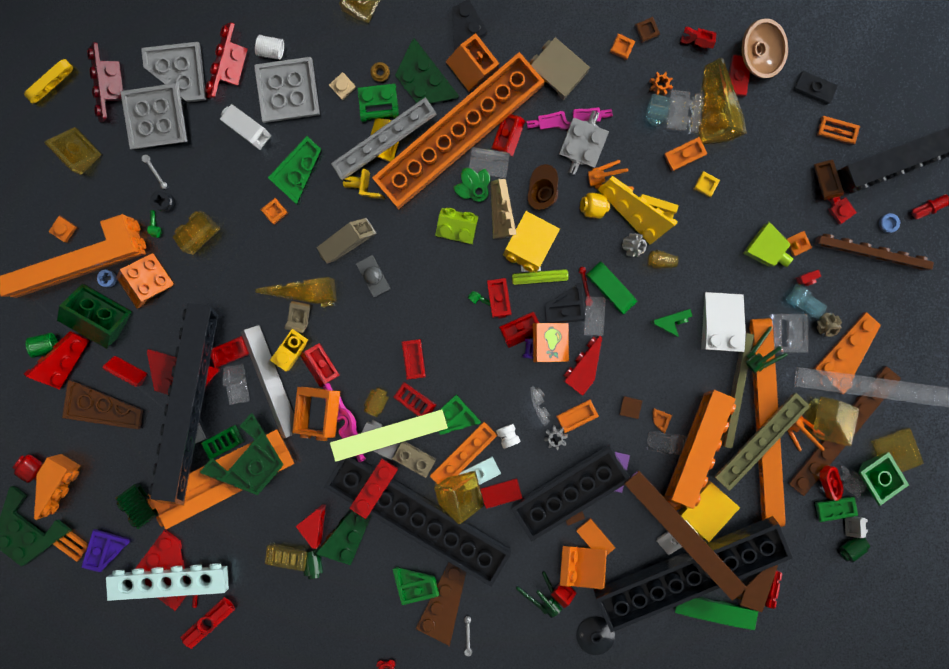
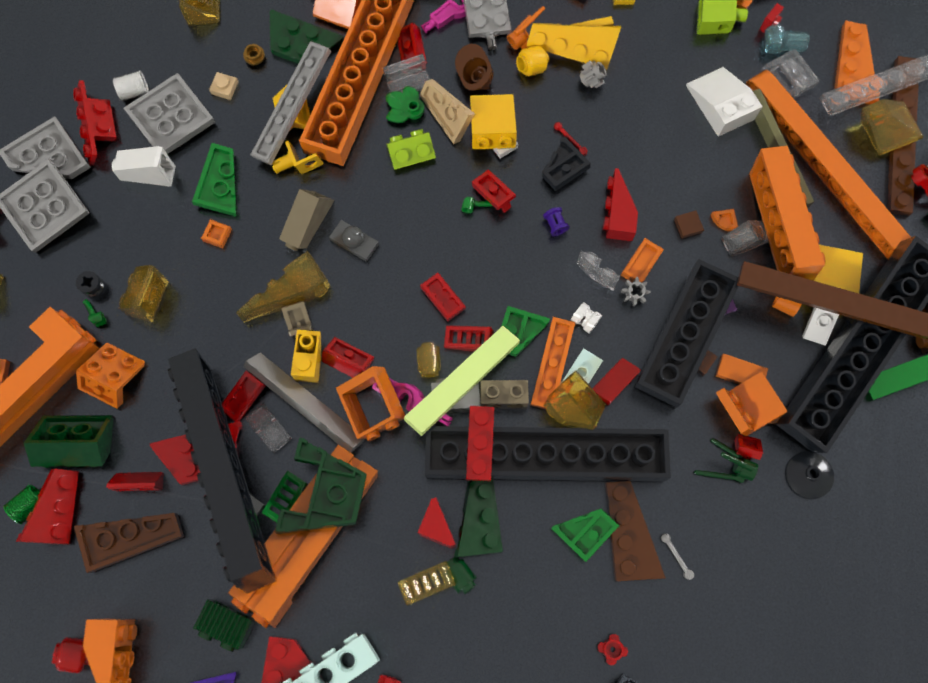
camera: 30 degrees left, 15 degrees down
medium blue bush [97,270,117,287] -> none
light grey hinge [142,155,167,189] -> none
green plate [358,84,399,122] -> none
red slope [499,312,539,348] -> none
lime axle [512,269,569,285] -> none
tile [533,323,569,362] -> none
clear plate [584,296,606,336] -> none
green beam [586,261,638,315] -> none
clear yellow cone [648,249,678,268] -> none
green slope [651,309,693,337] -> none
olive plate [714,393,810,491] -> none
dark green plant [745,326,788,373] -> none
orange plant [787,416,825,451] -> none
dark tan gear [817,313,842,337] -> none

